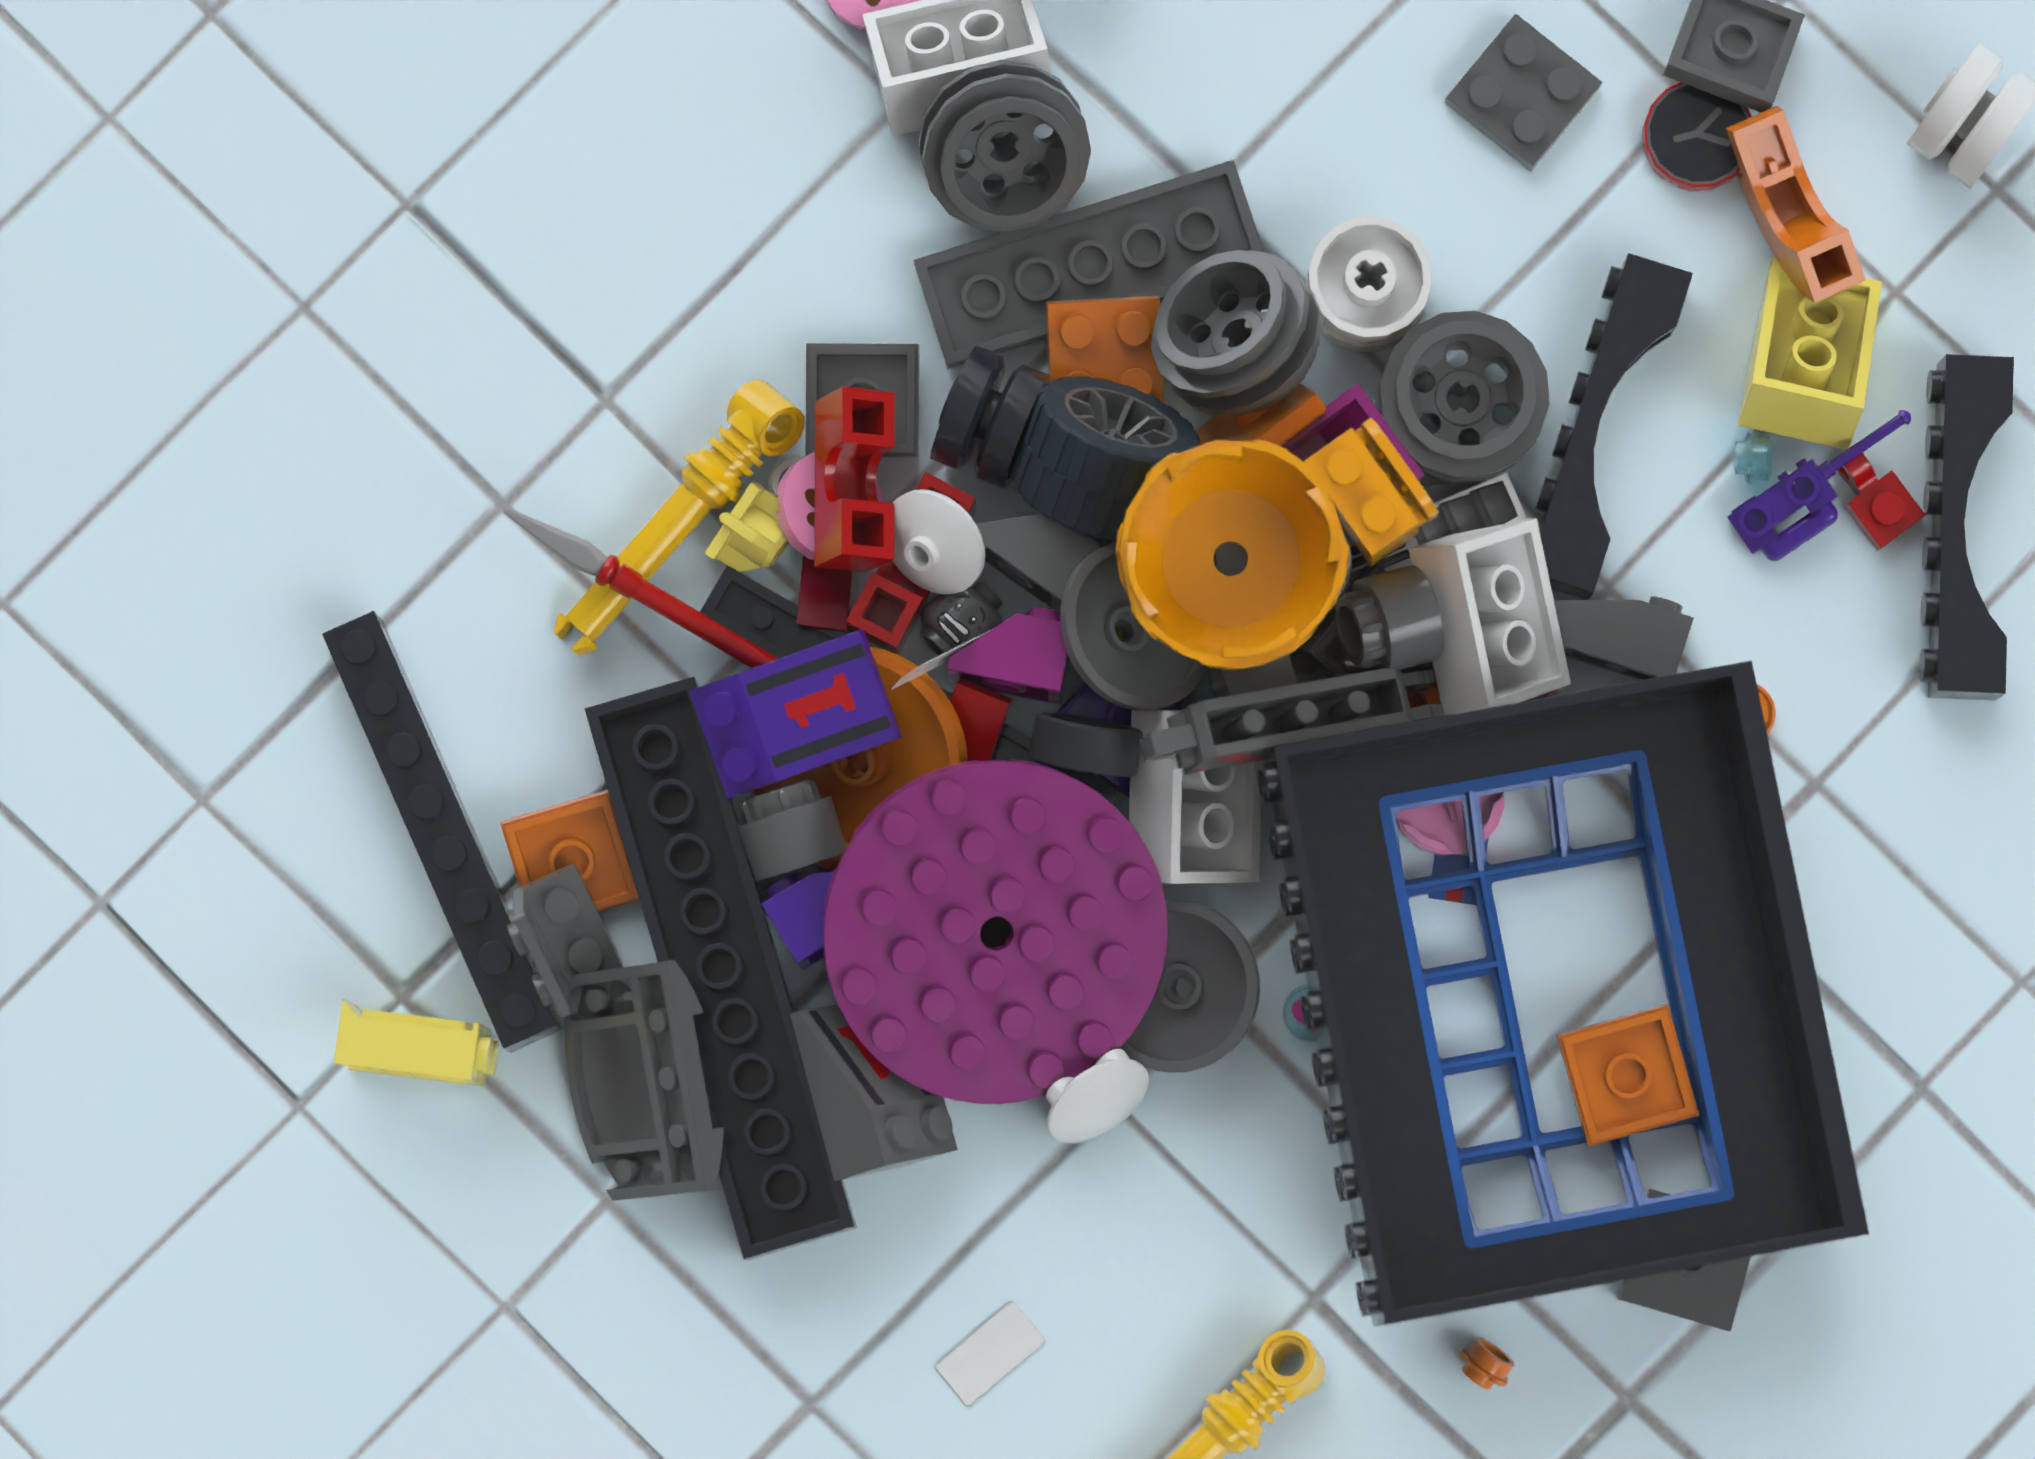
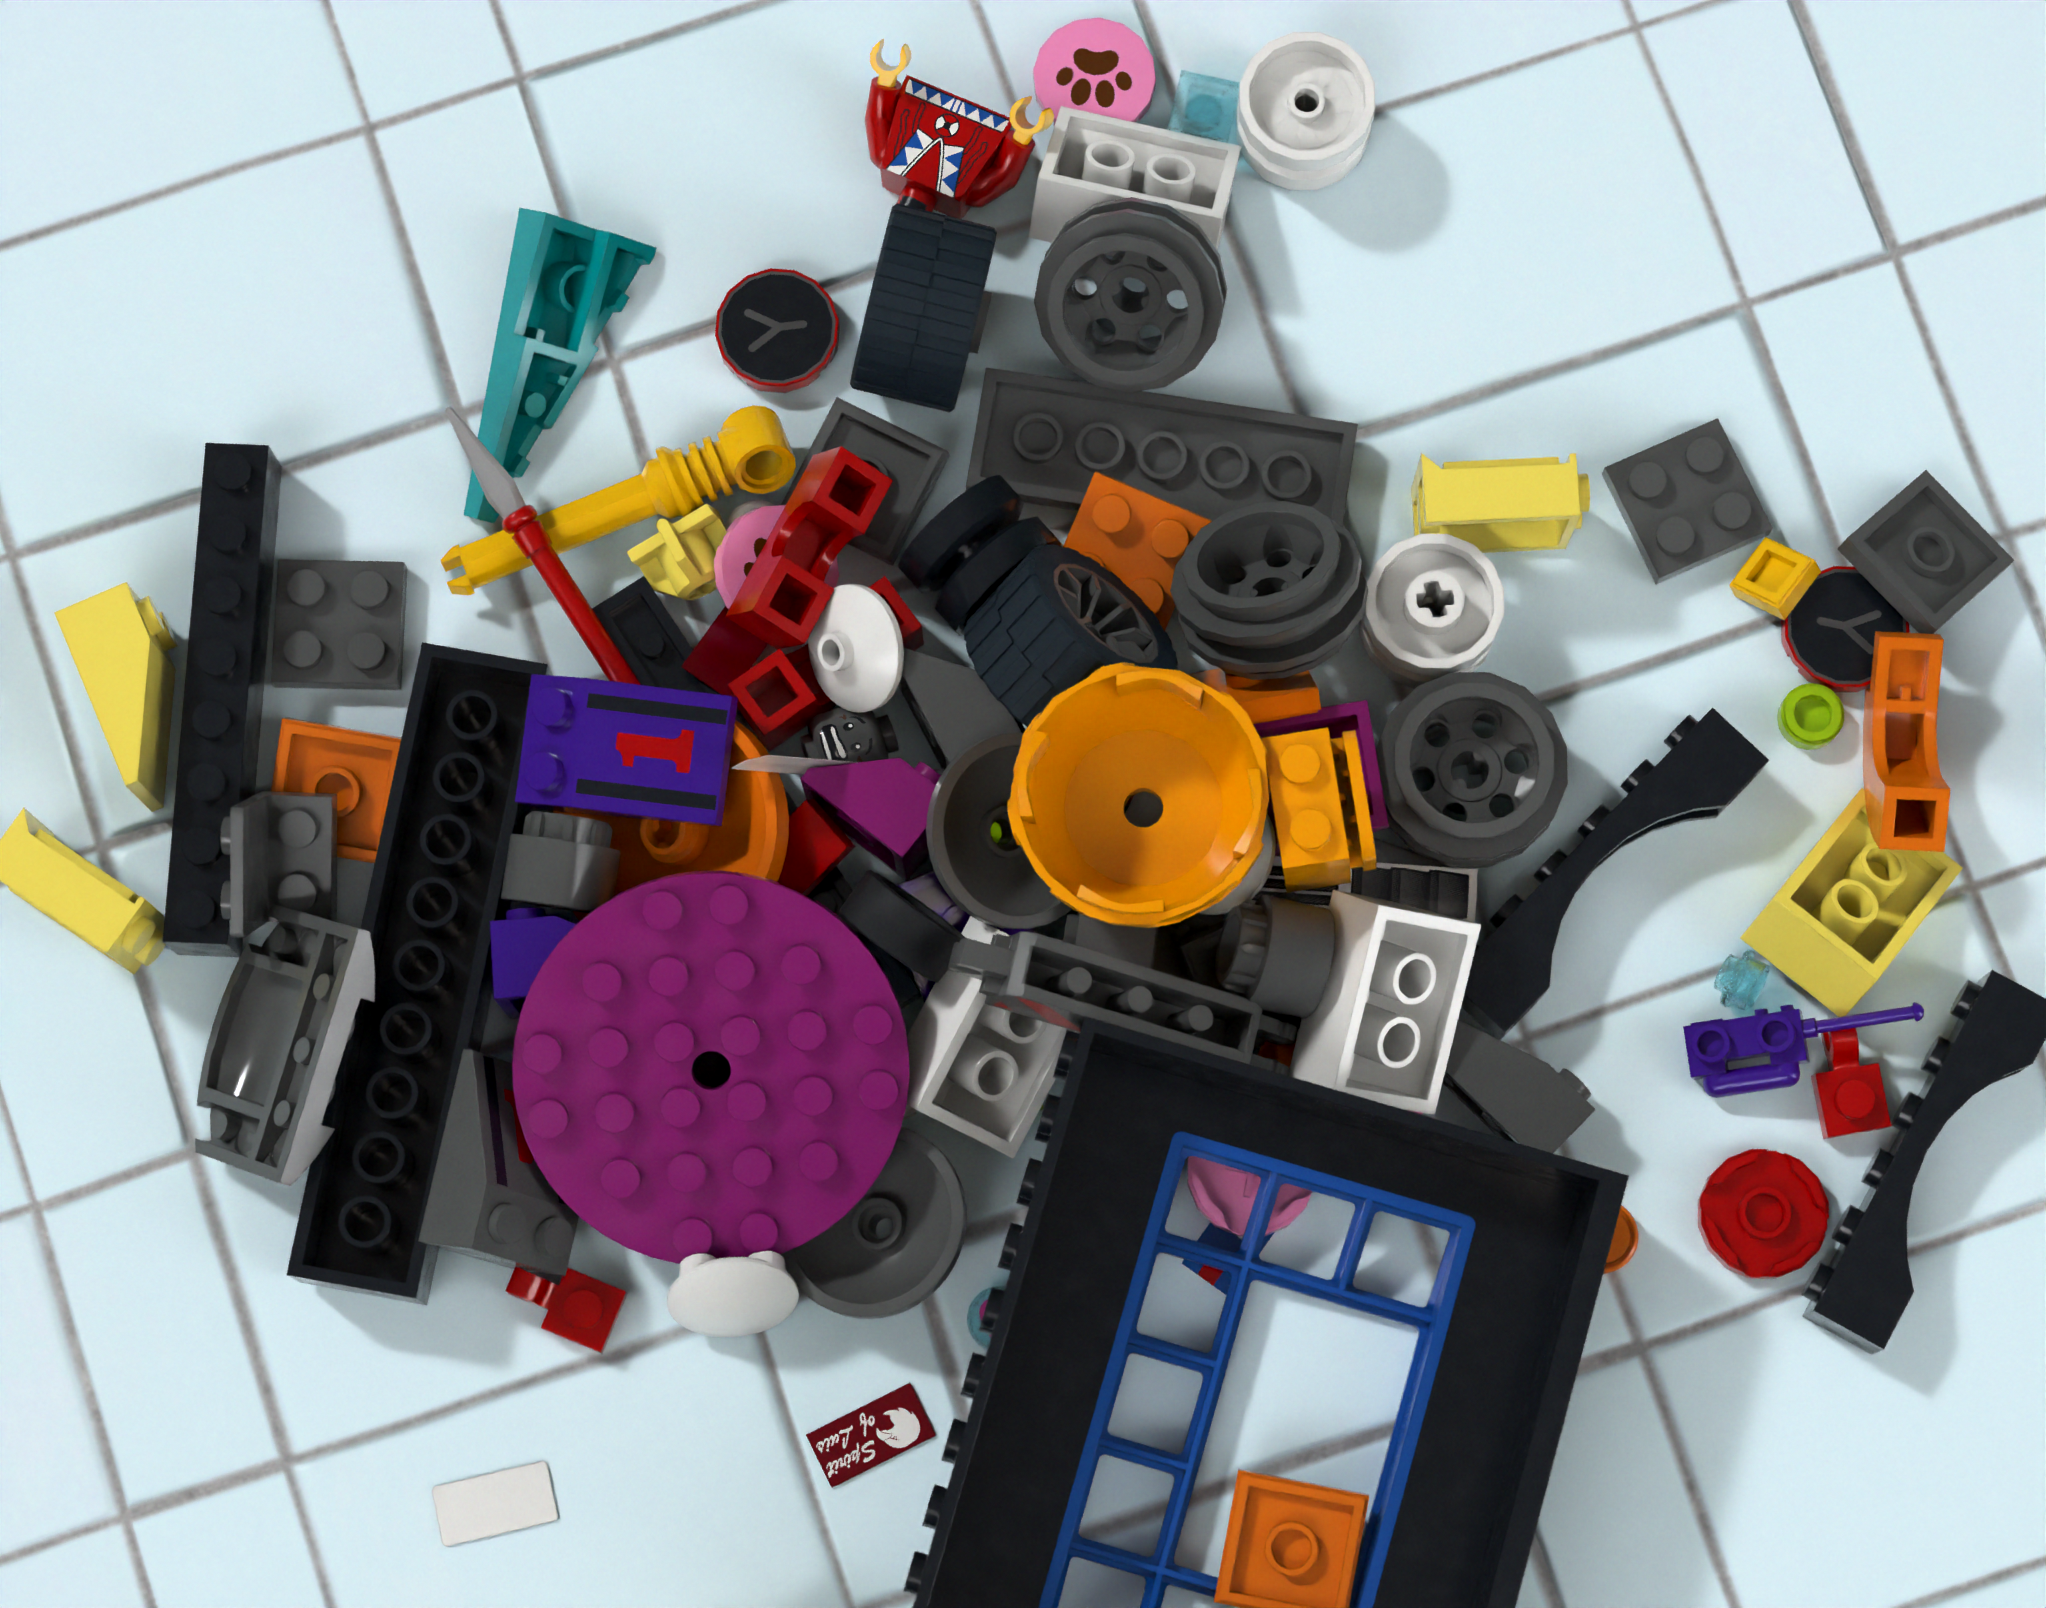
camera: 25 degrees right, 5 degrees down
none -> light yellow slope [54,582,177,812]
none -> dark grey plate [271,559,408,690]
none -> teal wedge [464,208,657,523]
none -> red plate [505,1267,628,1354]
none -> black tile [715,268,840,393]
none -> dark red sticker [806,1383,936,1488]
none -> black wheel [850,203,997,412]
none -> red torso [864,39,1054,219]
none -> light yellow window [1411,453,1590,553]
none -> red tile [1698,1149,1829,1279]
none -> yellow tile [1729,537,1821,620]
none -> lime tile [1777,683,1845,750]

